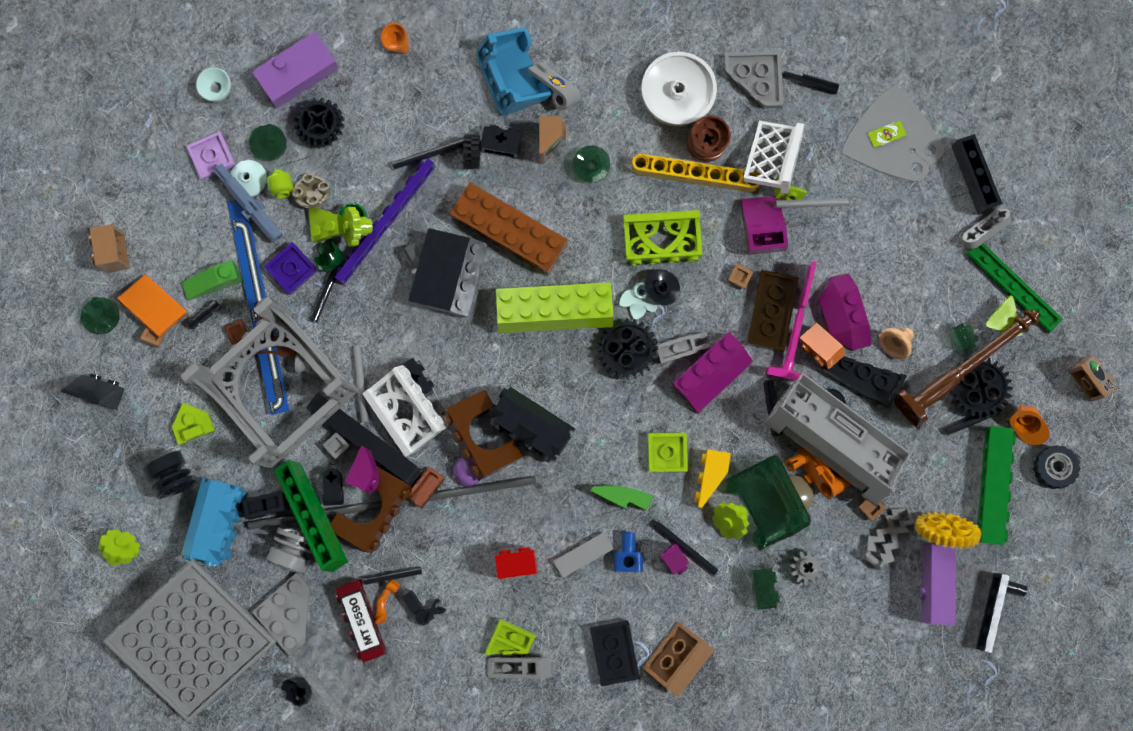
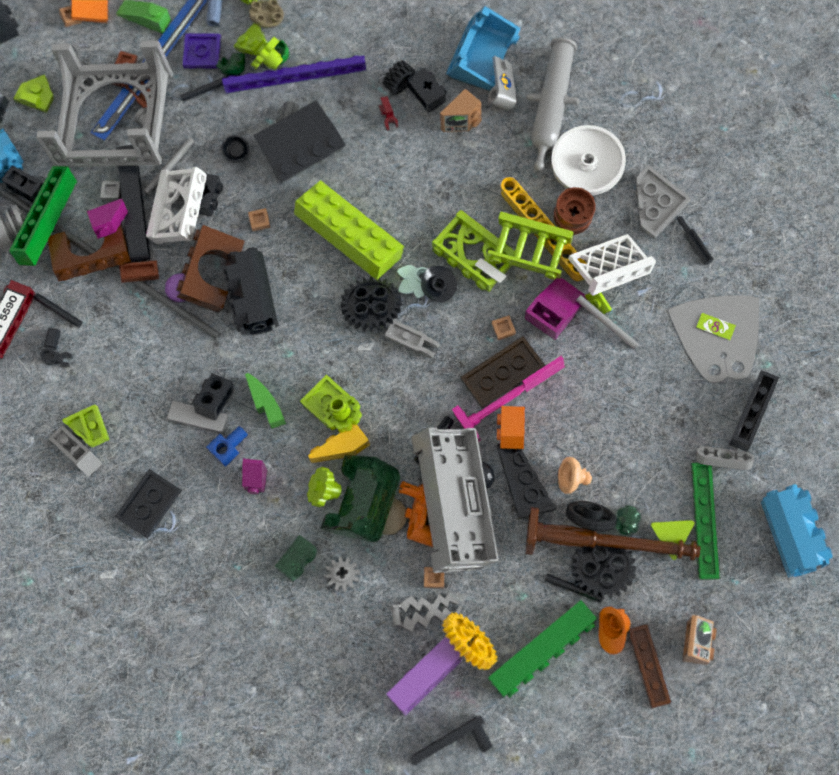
camera: 50 degrees right, 10 degrees down
black axle [186,300,221,330] -> none
black piece [322,468,344,506] -> none
orange piece [375,580,400,624] -> none
black bar [392,139,464,170] -> none
dark orange brick [450,182,568,276] -> none
red brick [495,547,538,579] -> none
clear green dish [573,145,610,183] -> none
medium nougat slope [643,622,714,697] -> none
black bar [653,521,719,575] -> none
magenta slope [672,332,753,414] -> none
magenta wedge [819,273,871,351] -> none
black wheel [1033,445,1081,489] -> none
none -> black brick [193,373,234,421]
none -> black hair [221,135,249,163]
none -> medium nougat plate [248,208,271,231]
none -> lime plant [322,394,362,433]
none -> dark red plate [379,96,399,131]
none -> white sticker [475,258,506,283]
none -> lime fence [487,212,573,280]
none -> light grey piece [526,37,580,171]
none -> black wheel [566,501,617,532]
none -> reddish brown tile [628,624,671,709]
none -> dark azure brick [761,484,833,578]

